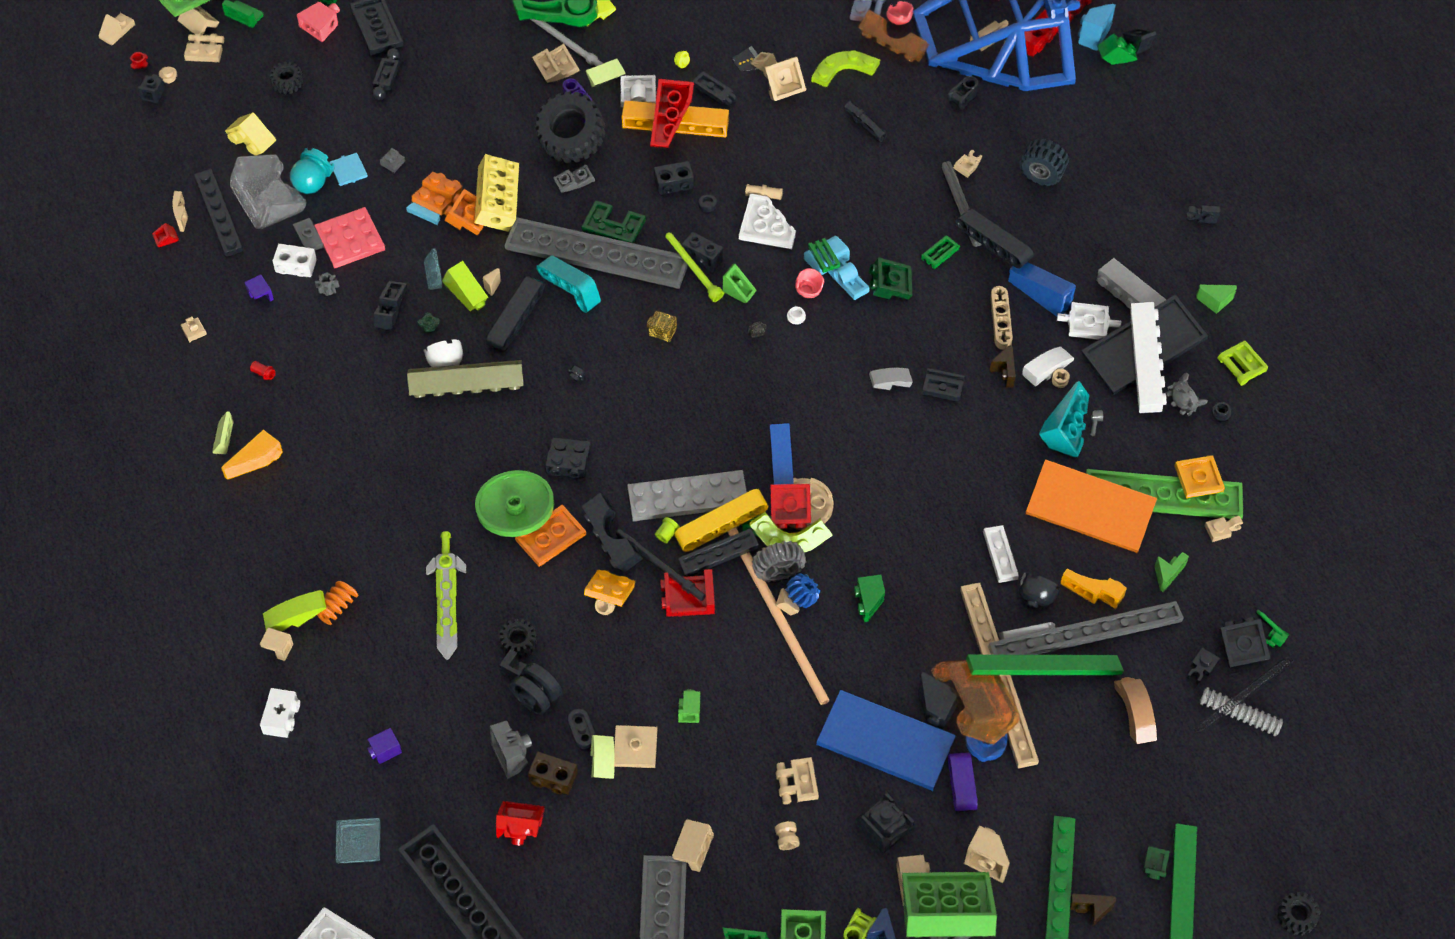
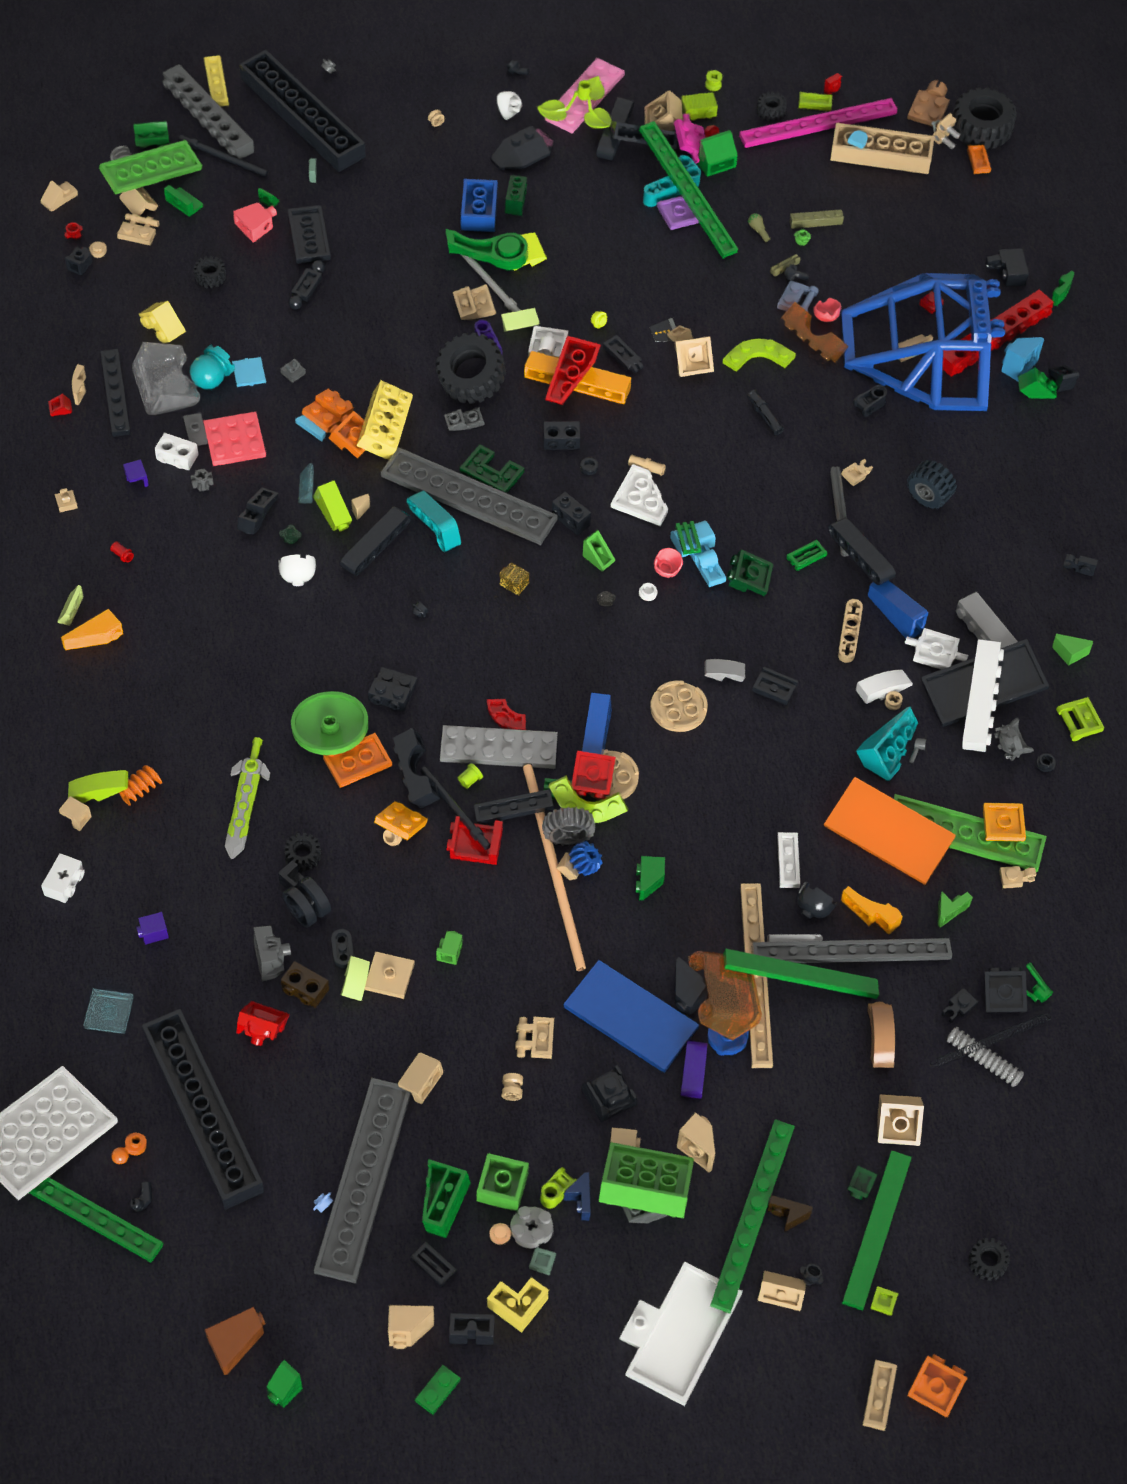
camera: 10 degrees right, 0 degrees up
brick [407,360,524,398] -> none
lime piece [666,232,724,302] -> none
yellow beam [674,489,768,552] -> none
dark brown slope [990,346,1016,387] -> none
none -> red tile [487,699,526,730]
none -> tan tile [650,681,708,732]
none -> tan slope [878,1094,924,1145]

